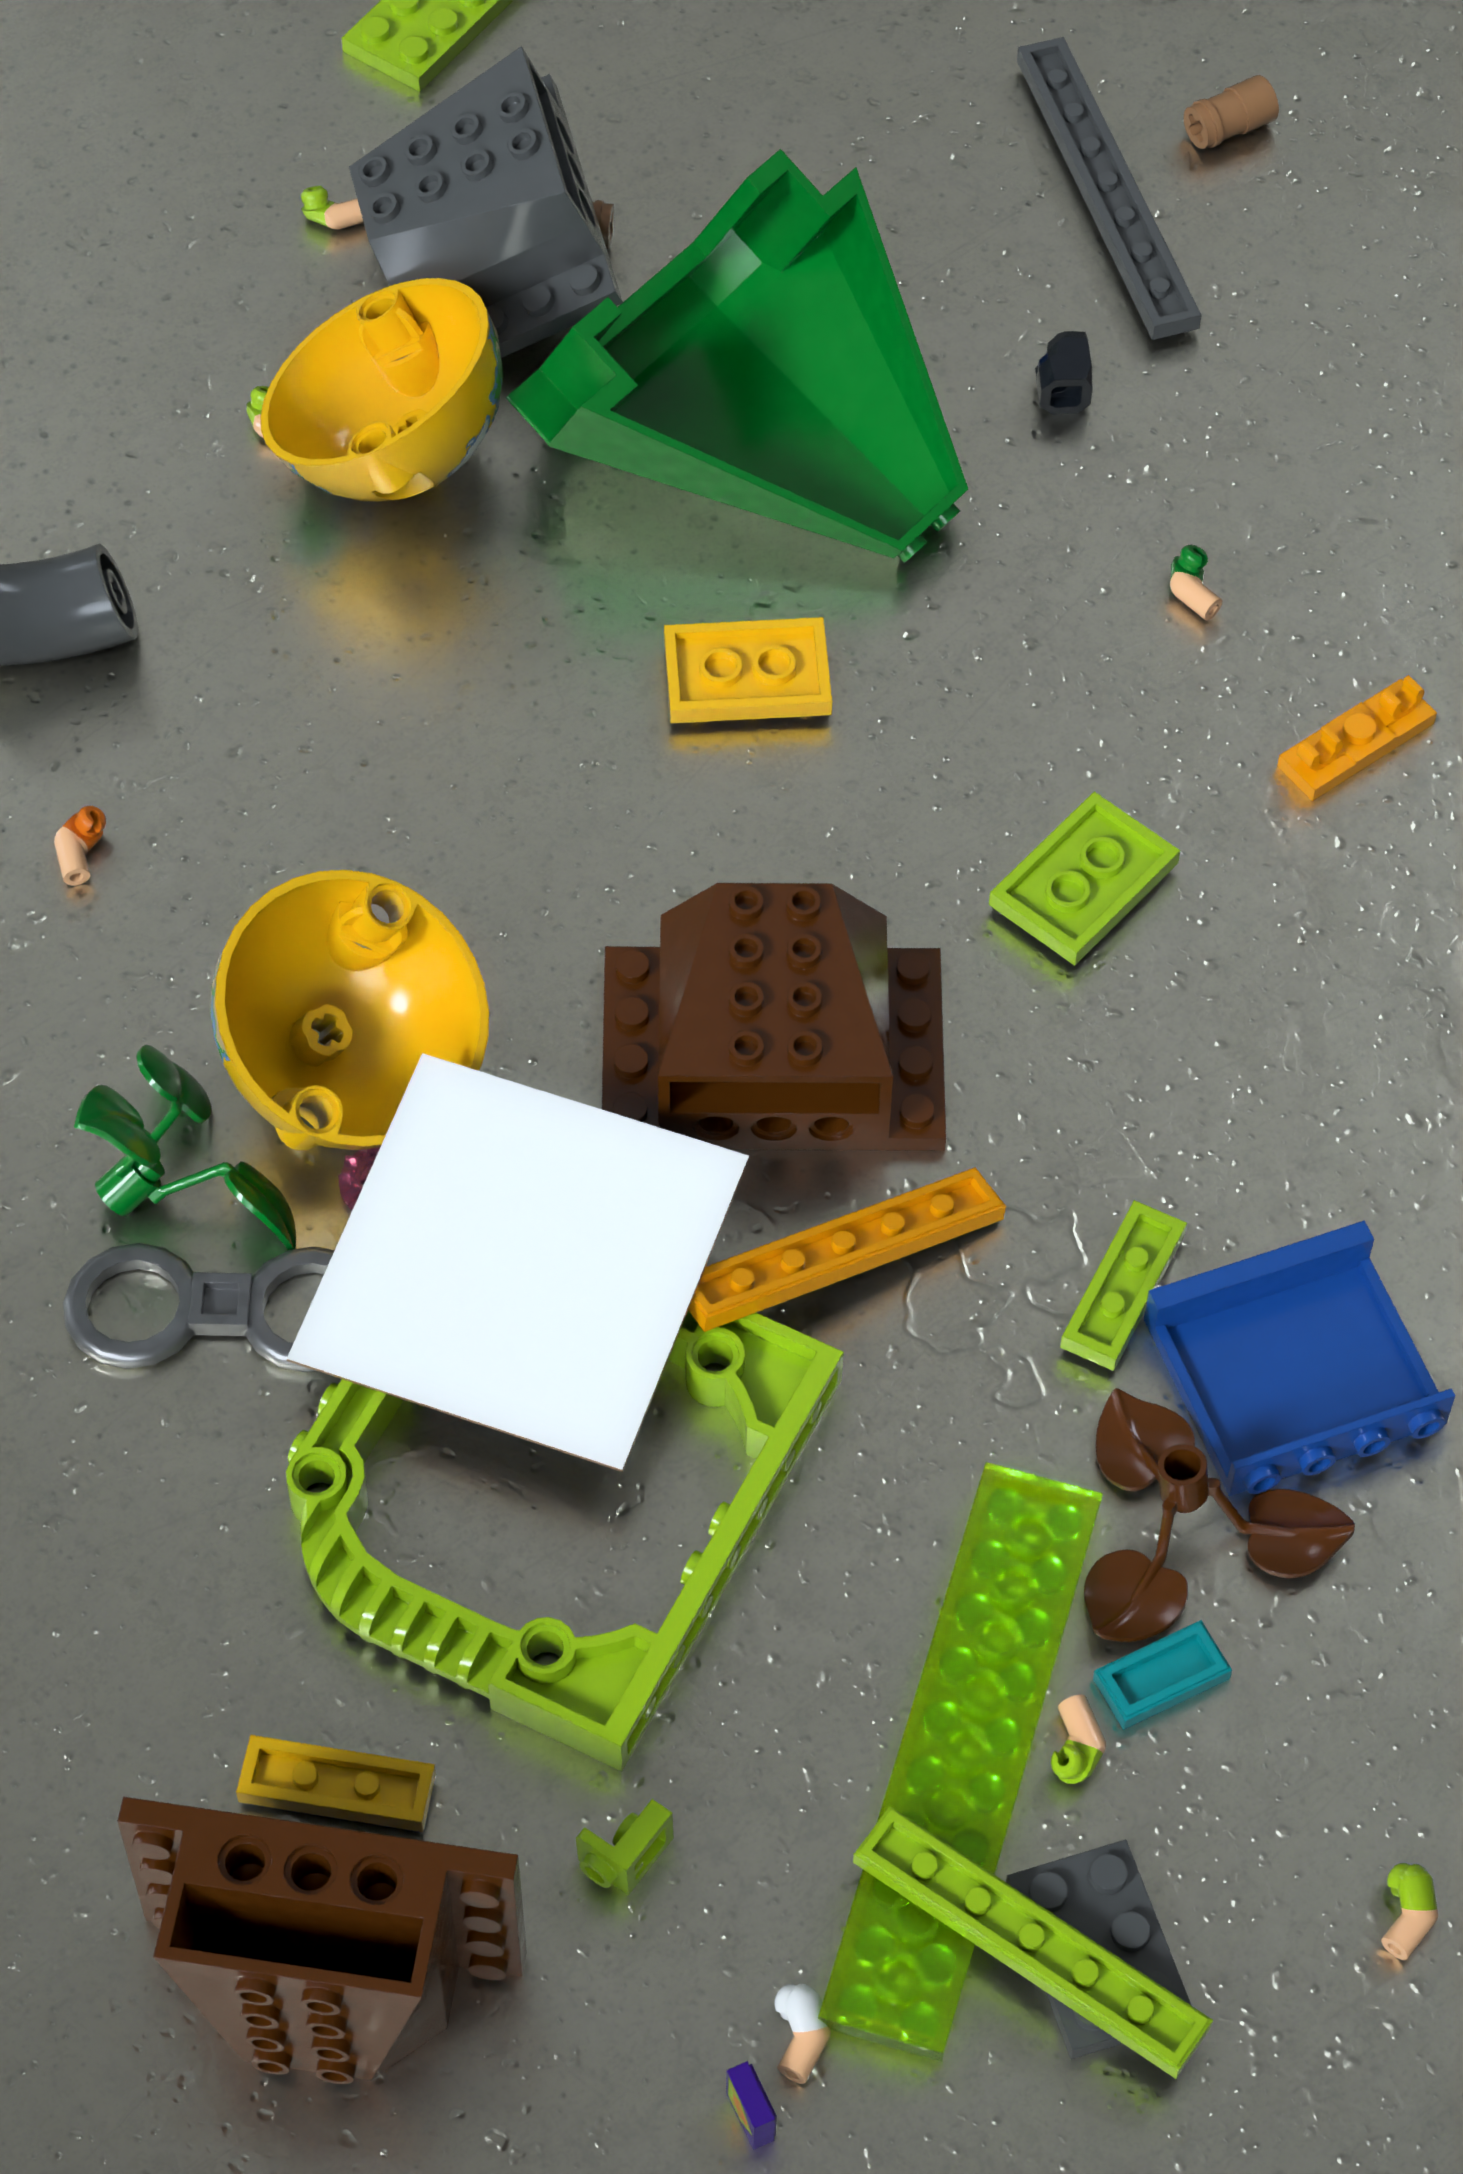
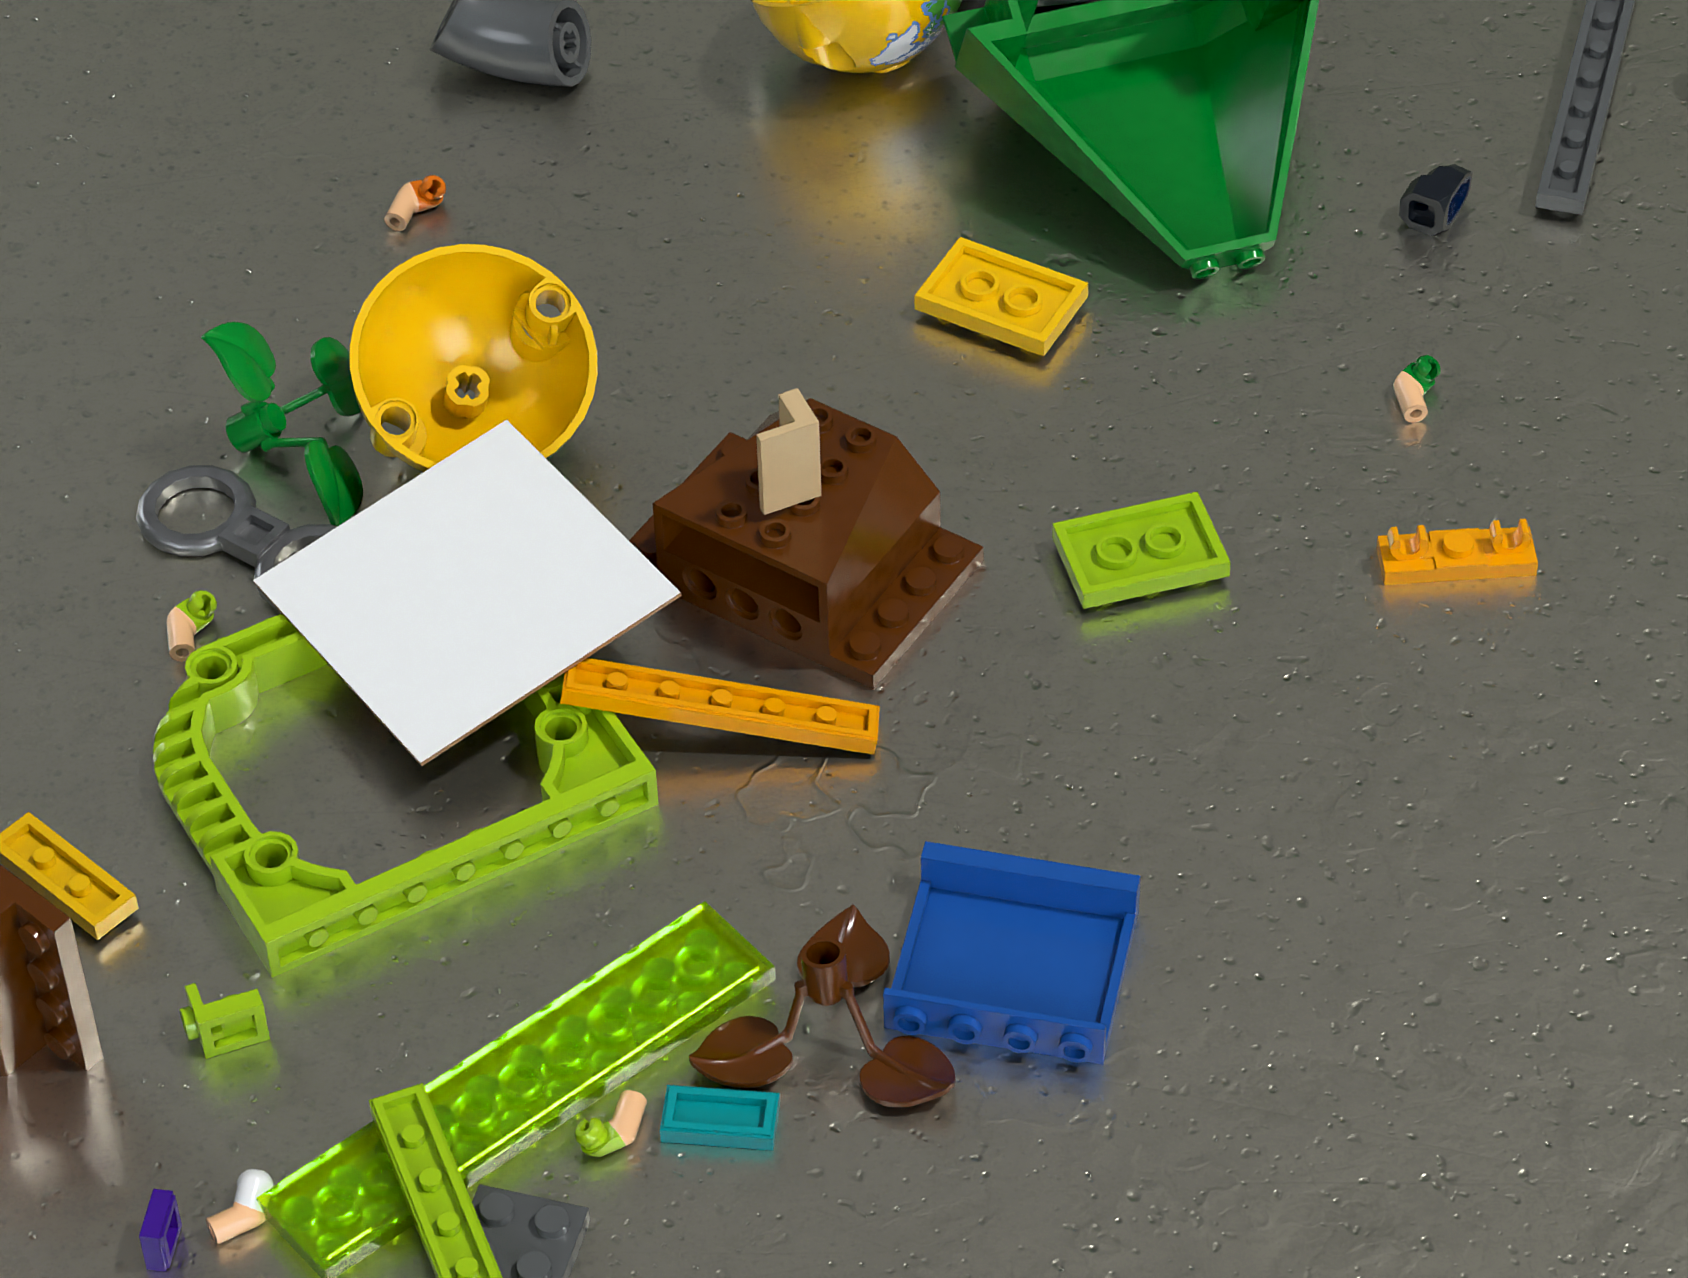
camera: 35 degrees right, 10 degrees down
lime plate [1060,1200,1187,1371] -> none
none -> arm [166,590,217,662]
none -> tan panel [756,388,822,515]

